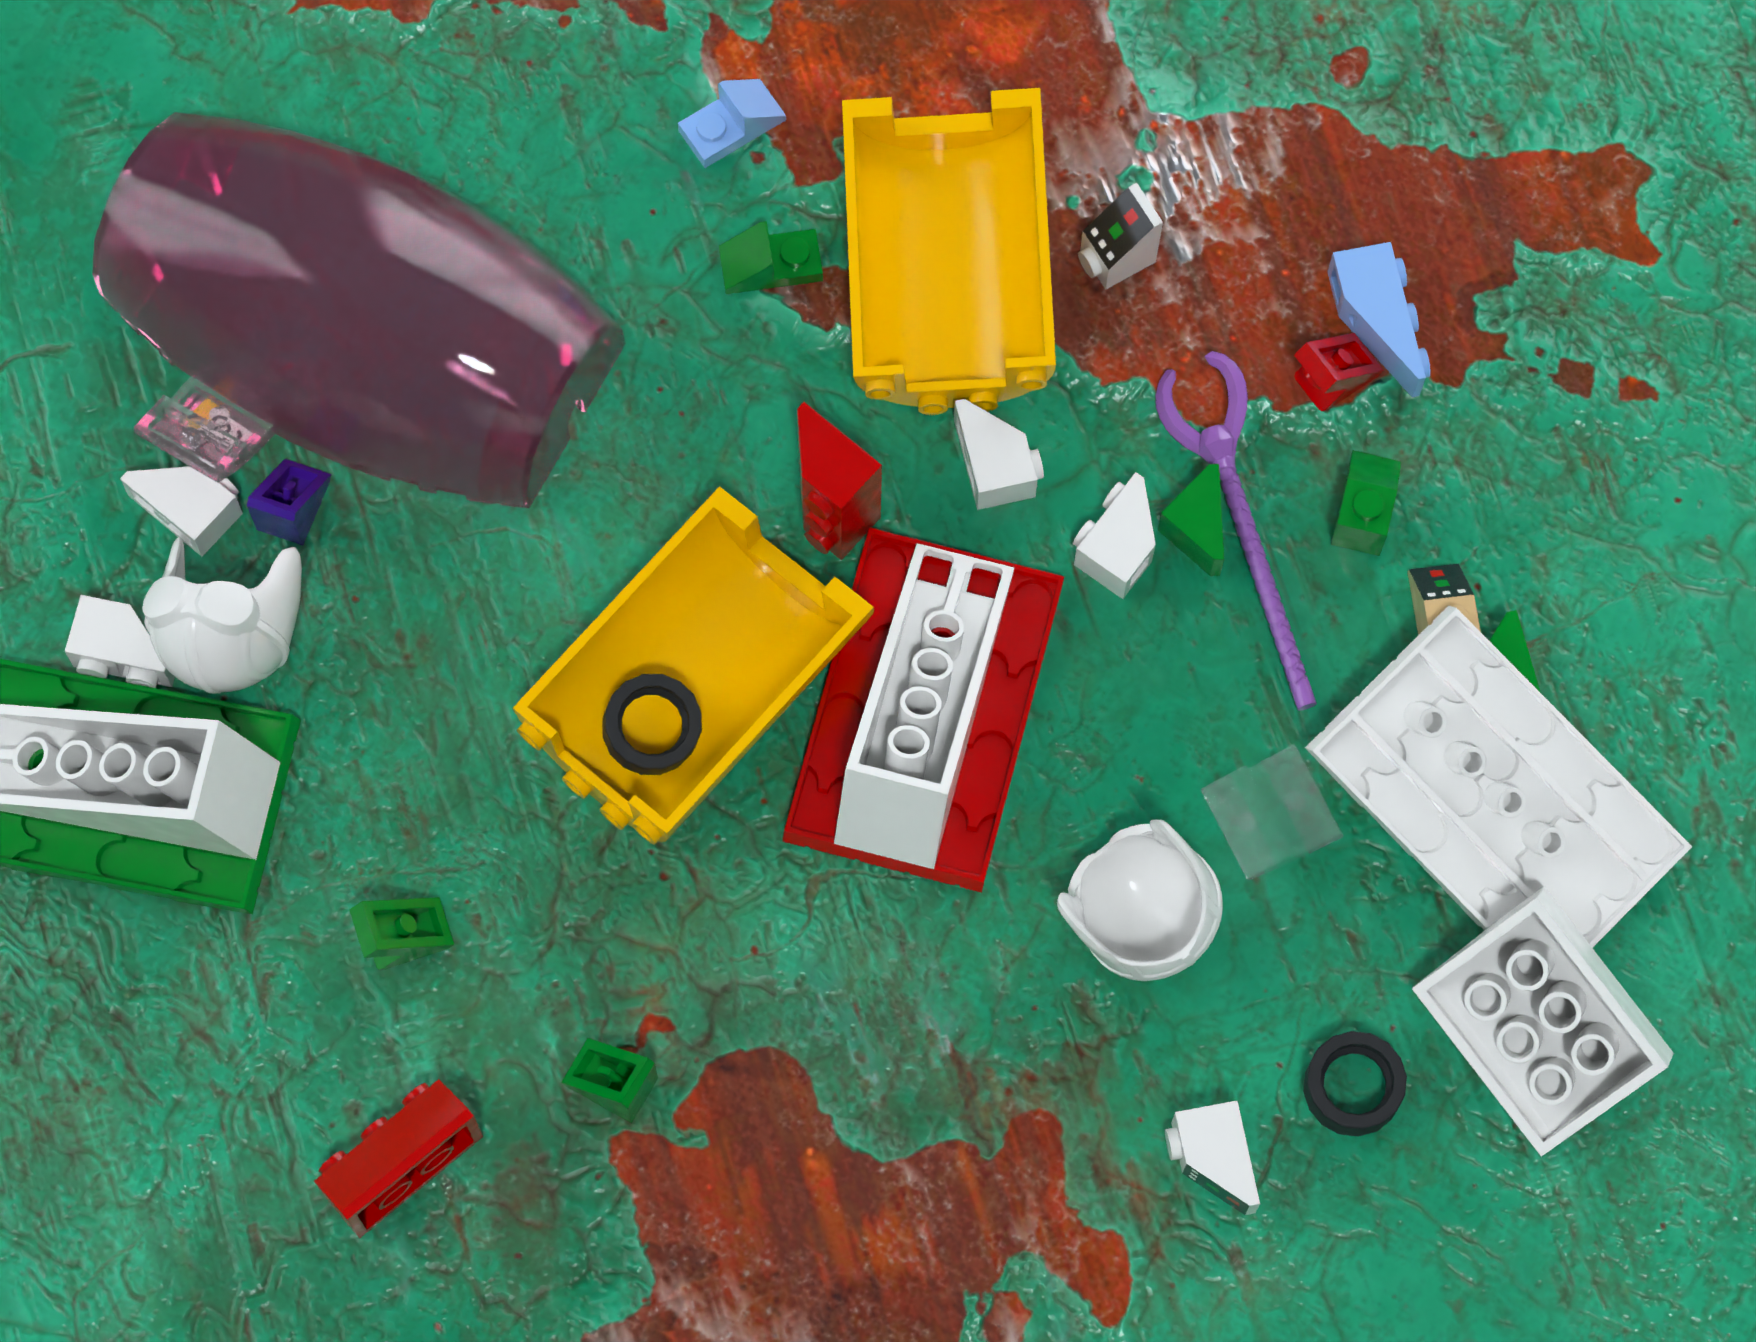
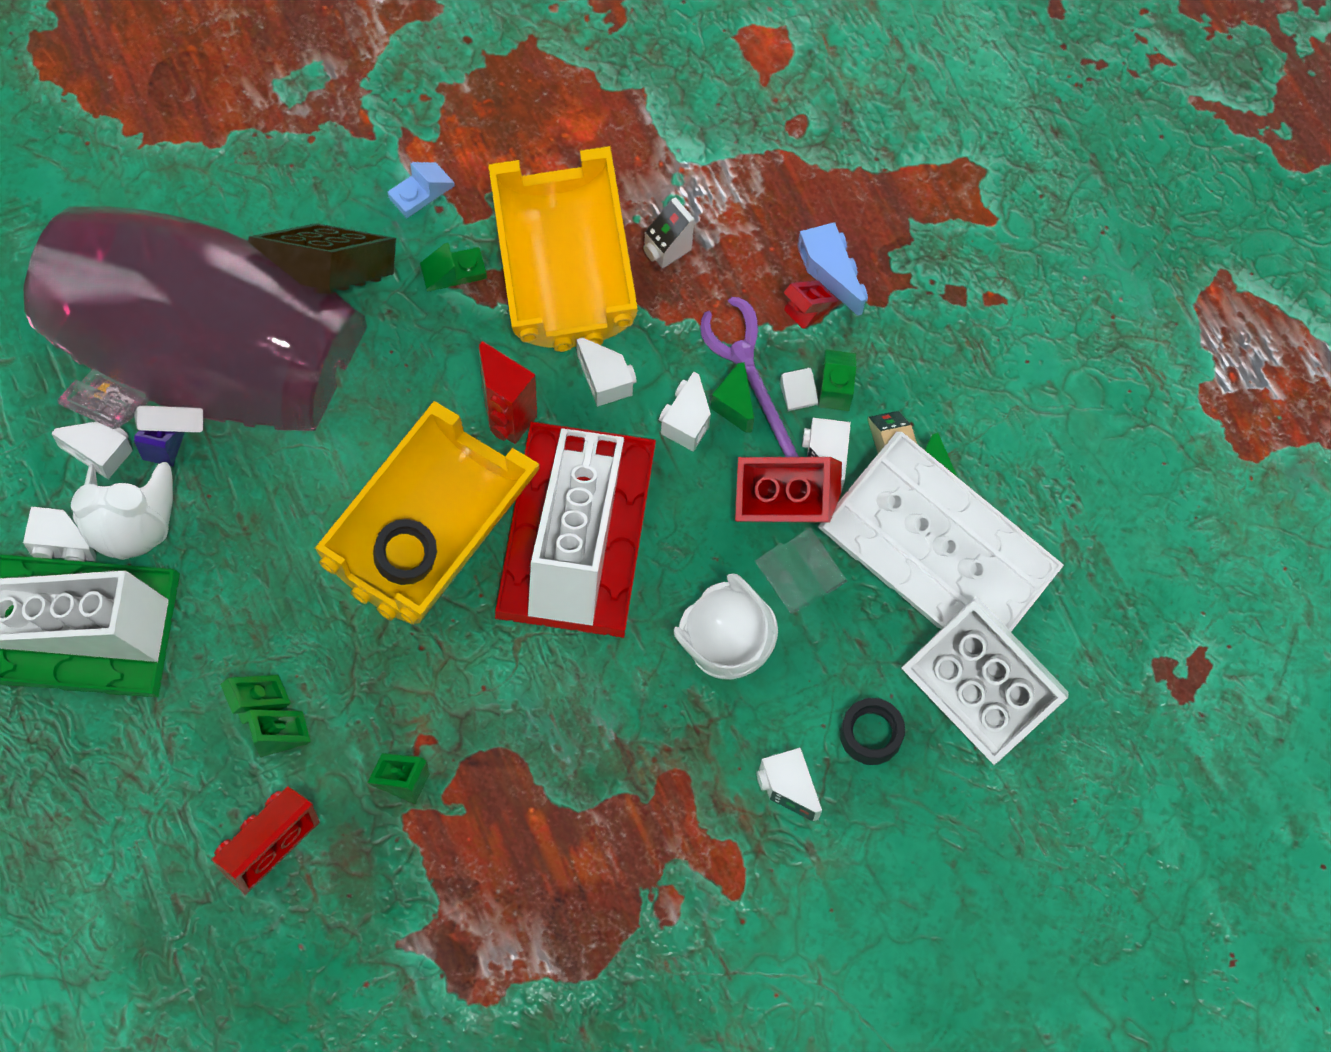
camera: 10 degrees left, 5 degrees down
none -> white slope [134,406,203,433]
none -> green slope [246,710,311,758]
none -> dark brown slope [248,223,396,294]
none -> red slope [735,457,842,523]
none -> white slope [780,368,818,411]
none -> white slope [802,418,851,492]

